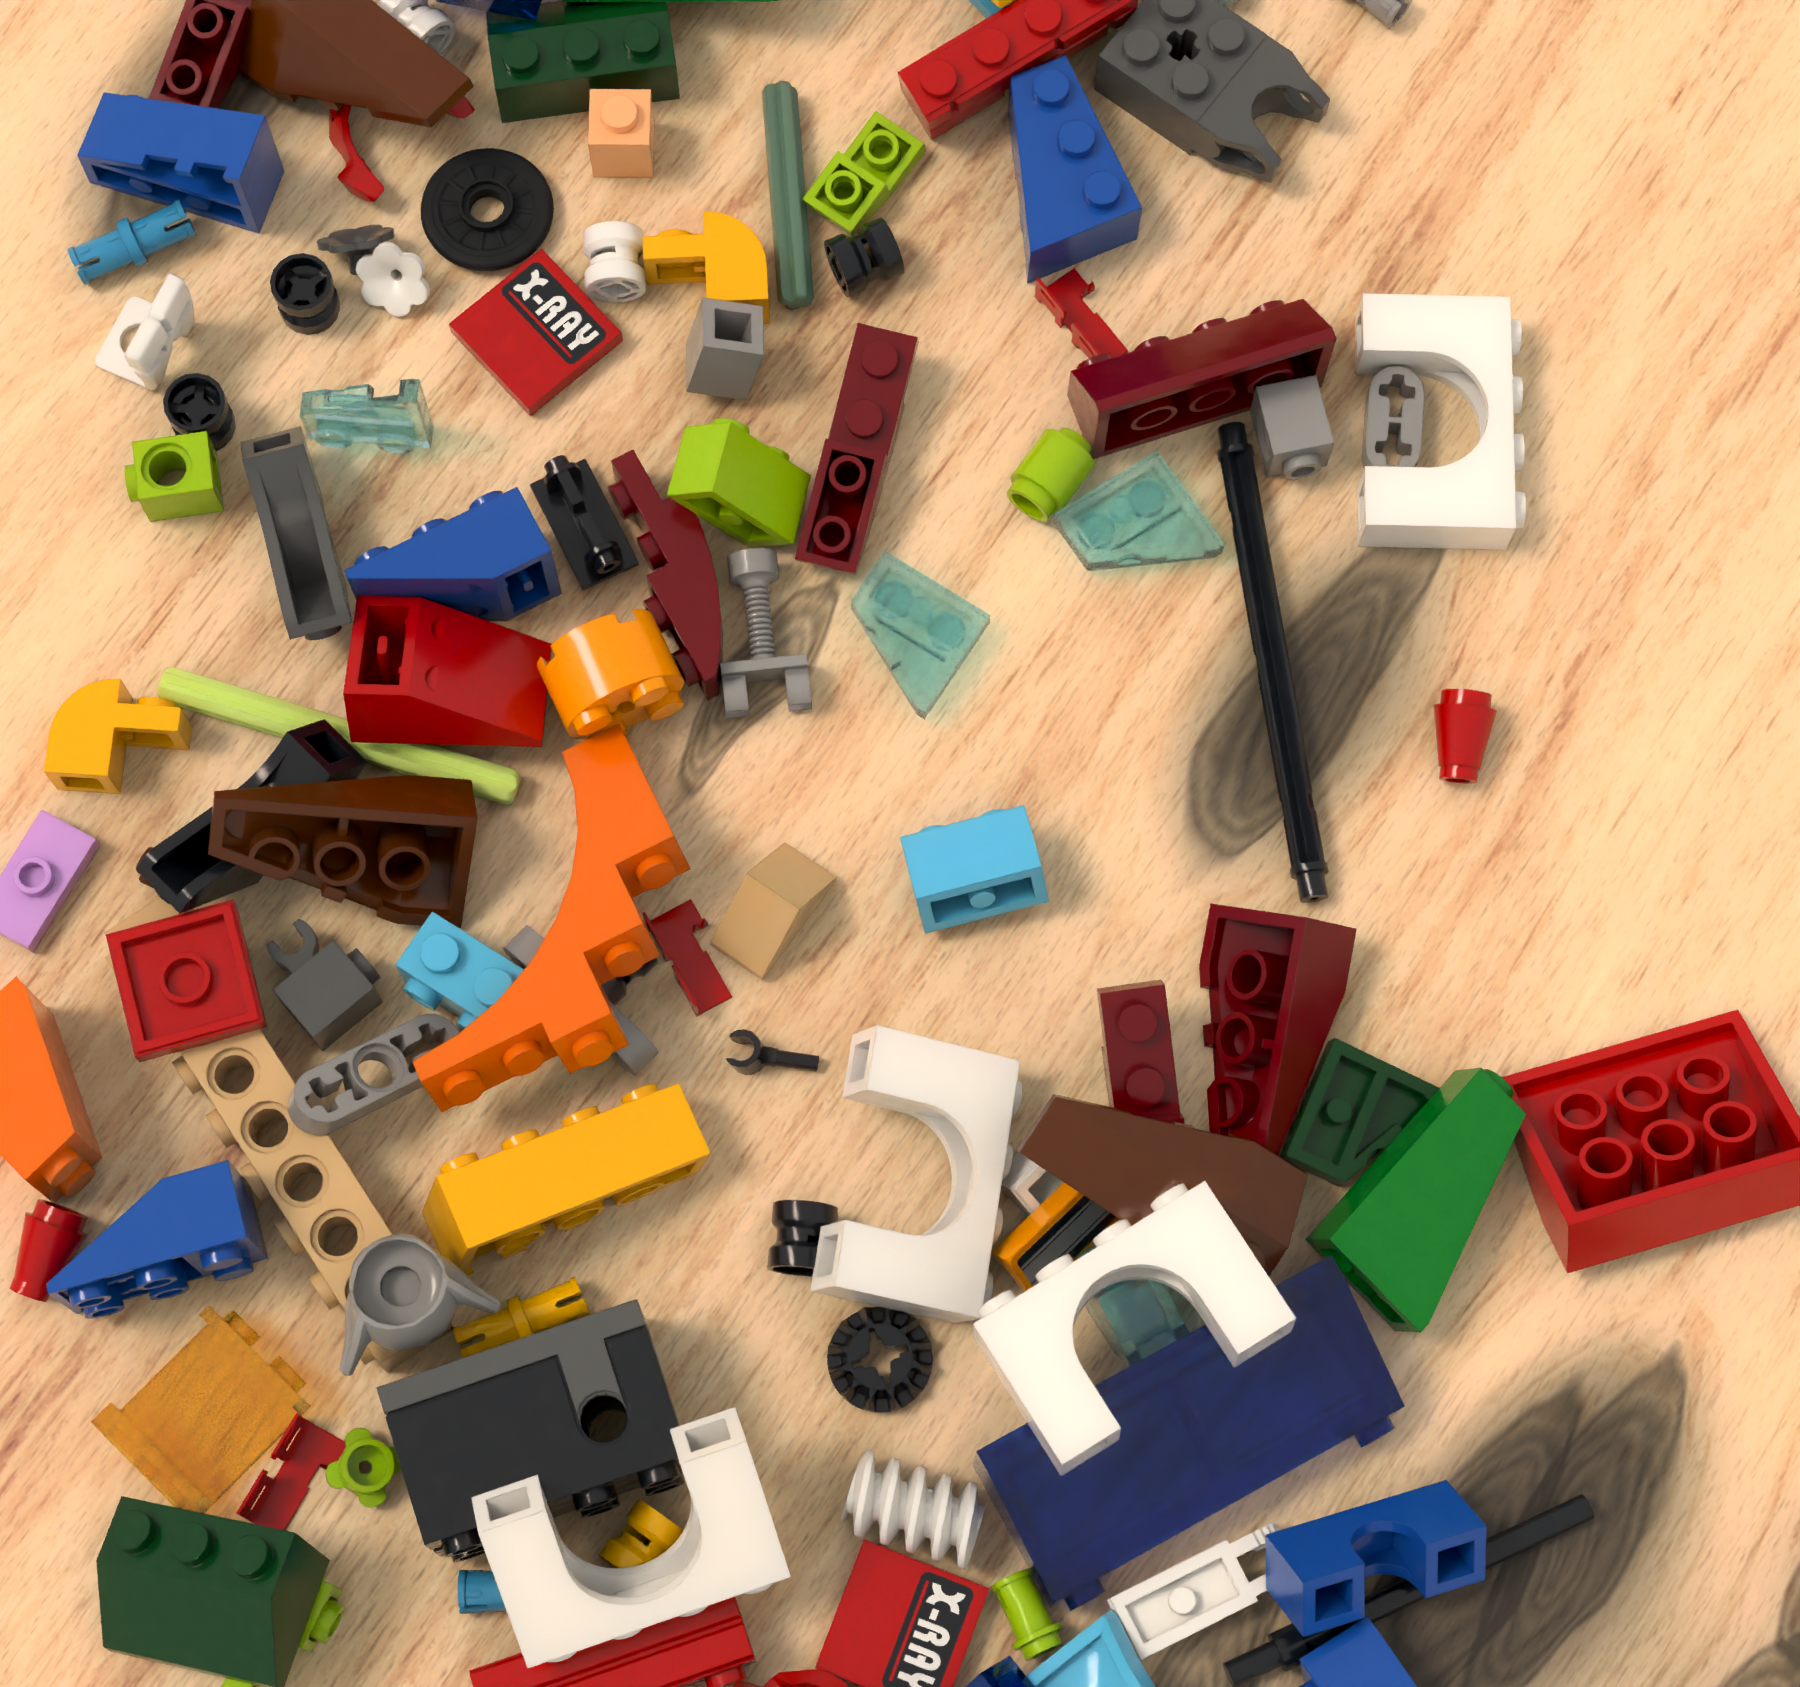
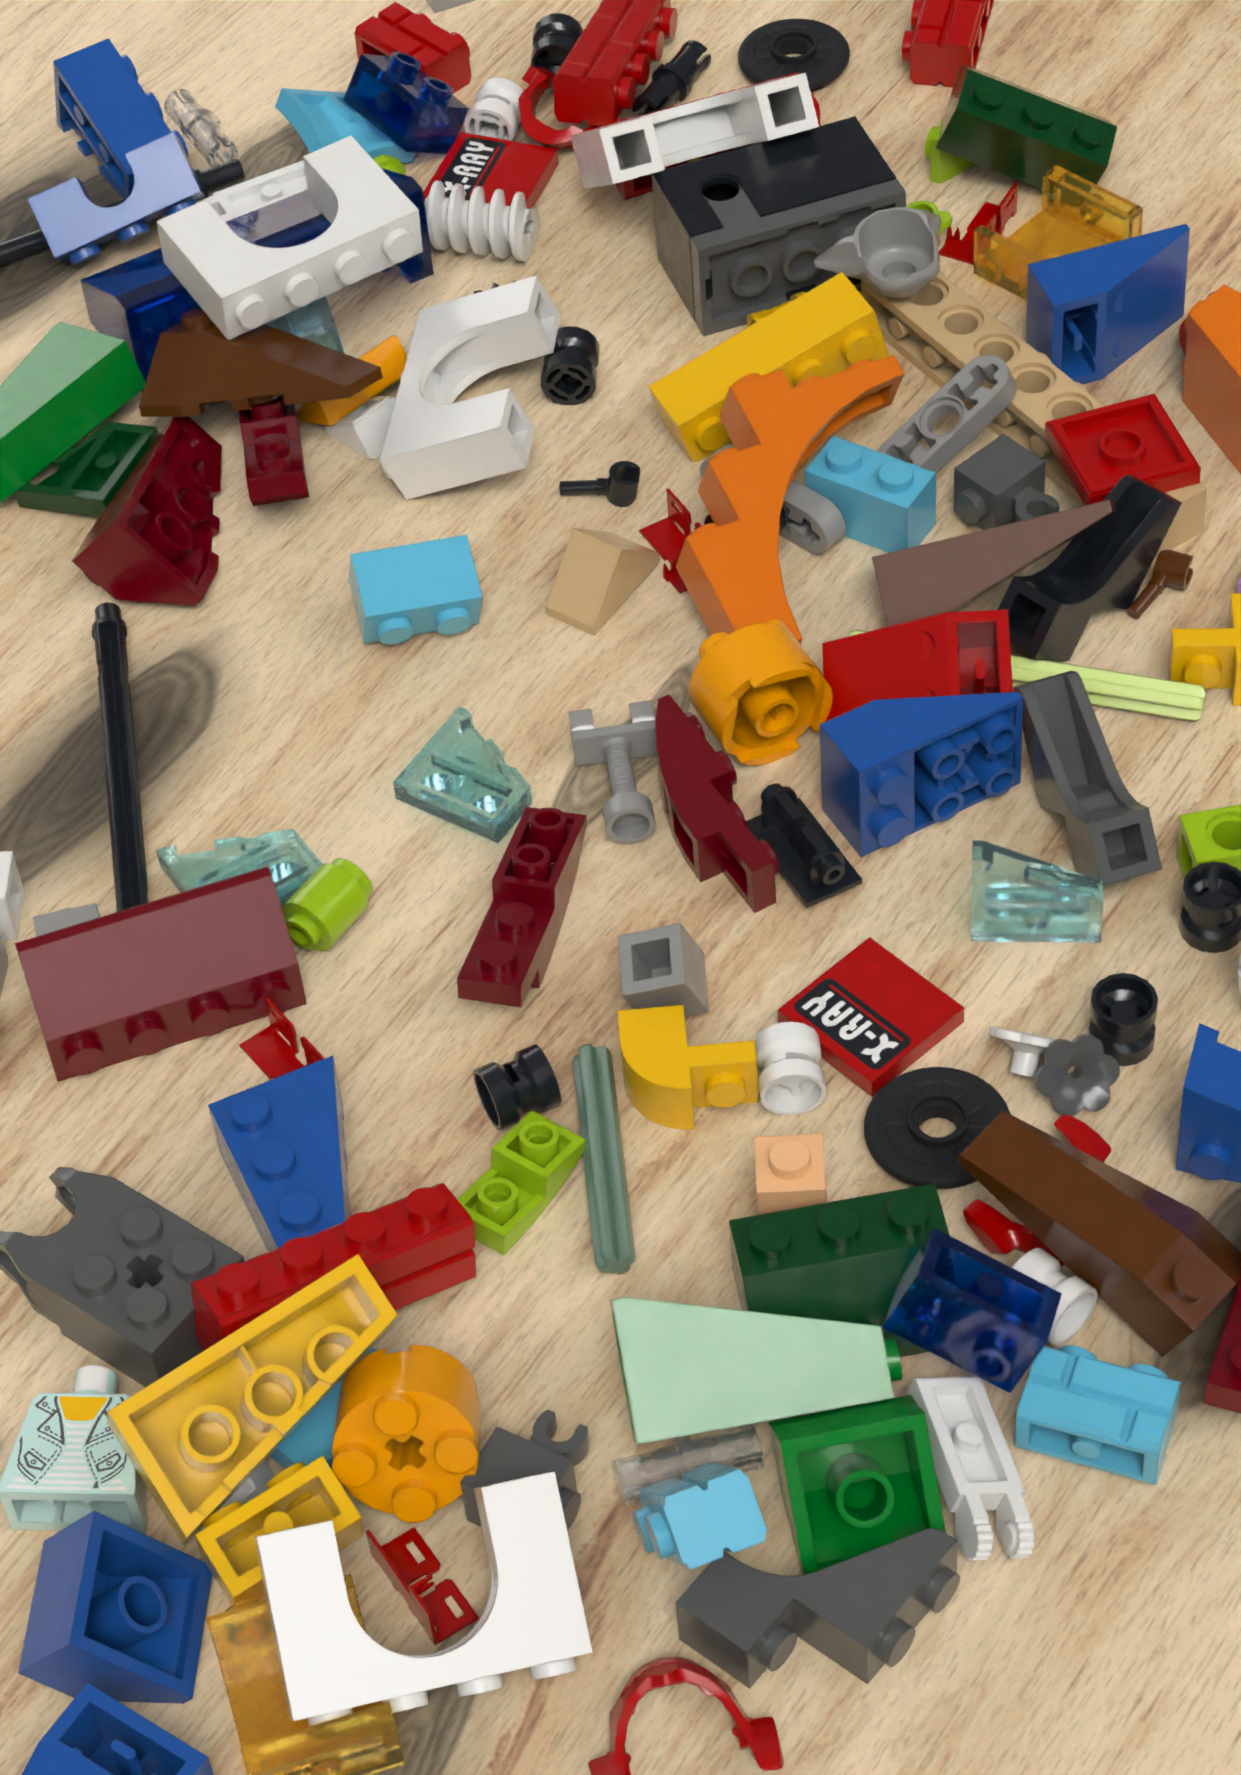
camera: 175 degrees left, 25 degrees down
lime brick [667,418,811,547] -> none

